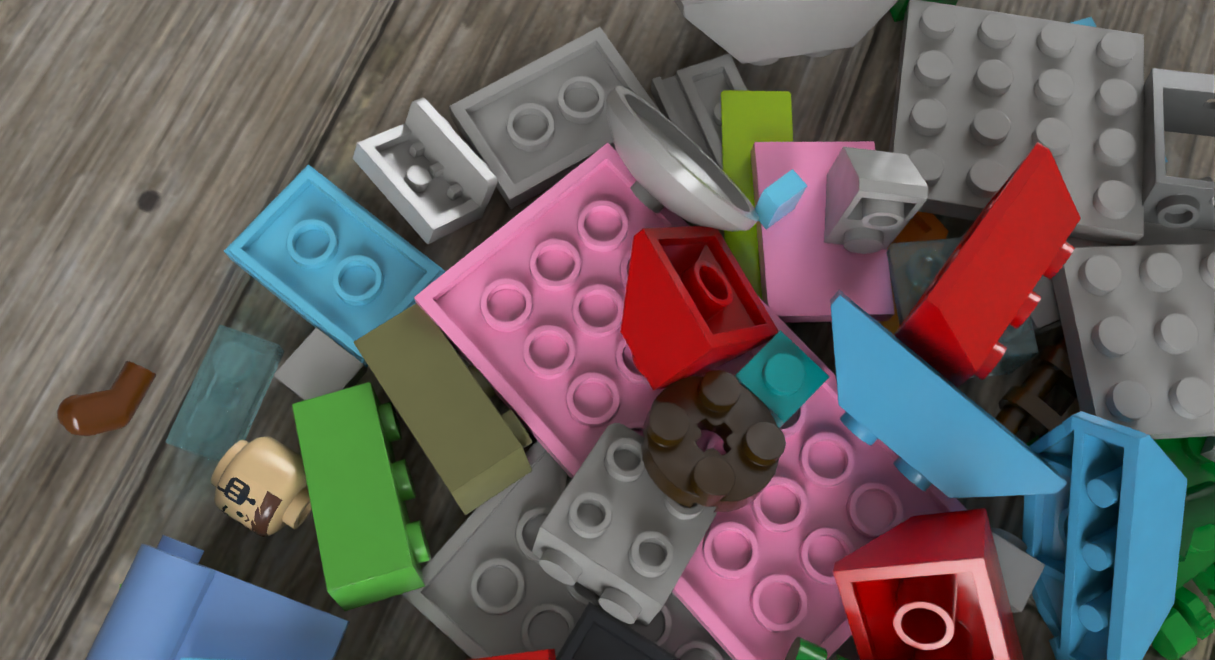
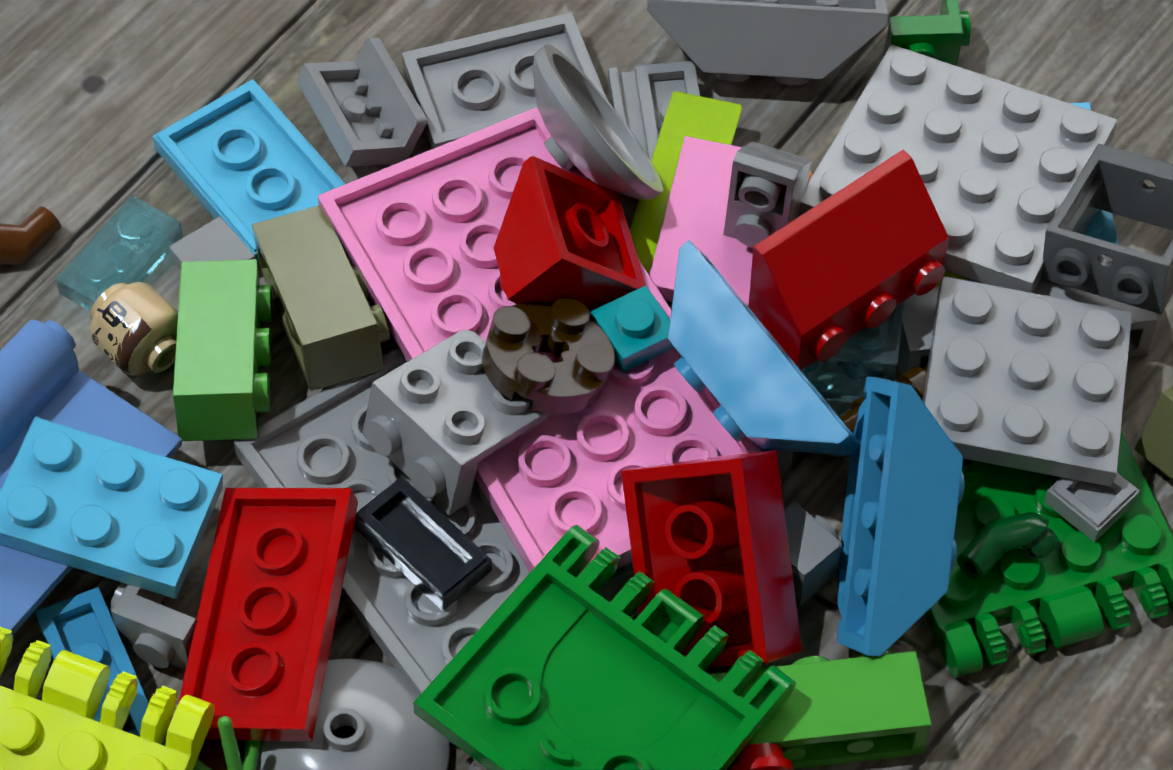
camera: 20 degrees right, 15 degrees down
medium azure piece [755,169,807,230] -> none

